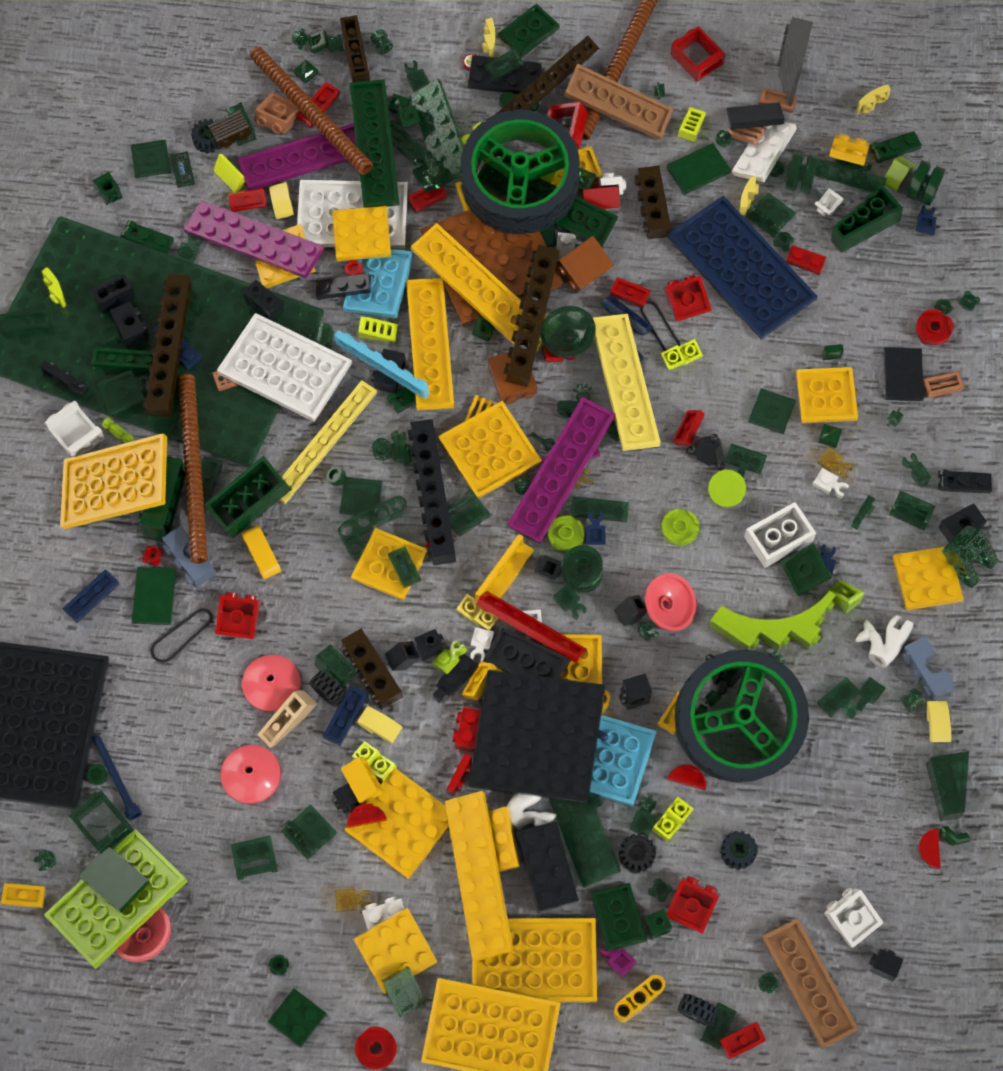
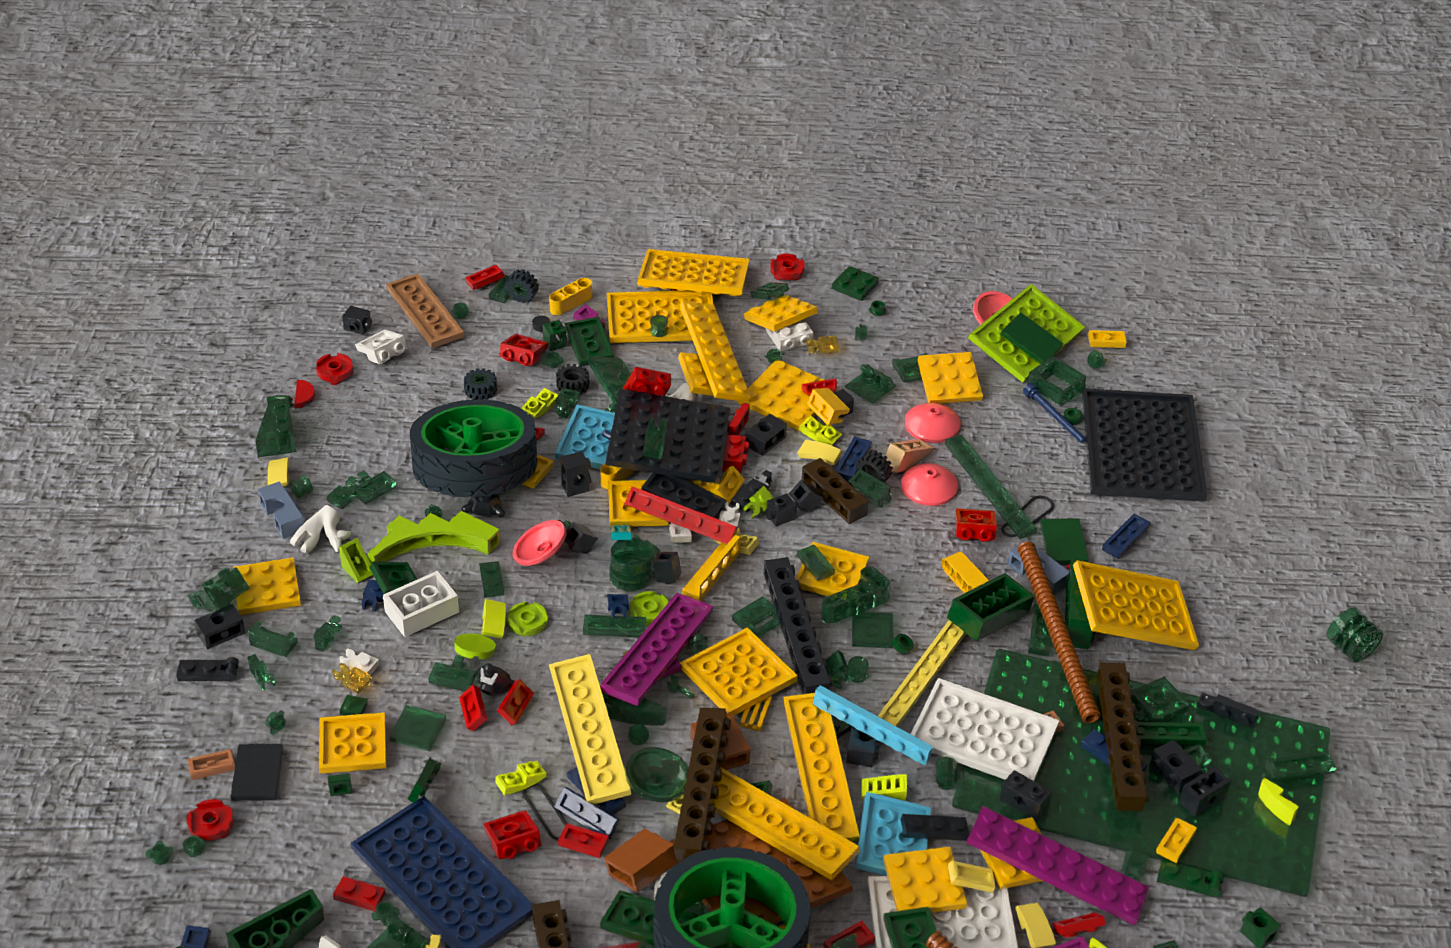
camera: 175 degrees right, 25 degrees down
white panel [45,401,105,457] -> none
lime axle [102,418,134,444] -> none
red tile [344,260,364,276] -> none
black brick [516,821,579,913] -> none
none -> red plate [316,353,354,385]
none -> dark green hinge [407,757,441,803]
none -> red plate [459,684,487,731]
none -> clear green plate [479,561,504,598]
none -> neon yellow slope [481,599,506,639]
none -> black tile [532,316,550,332]
none -> teal tile [611,525,632,540]
none -> red plate [623,367,671,396]
none -> clear green hinge [643,418,668,459]
none -> clear green wheel [650,315,668,337]
none -> black brick [745,413,787,456]
none -> clear green plate [765,349,784,363]
none -> clear green plate [855,324,867,341]
none -> yellow plate [918,352,983,404]
none -> clear green tile [945,434,1037,539]
none -> light yellow tile [948,861,996,893]
none -> yellow plate [1156,817,1197,863]

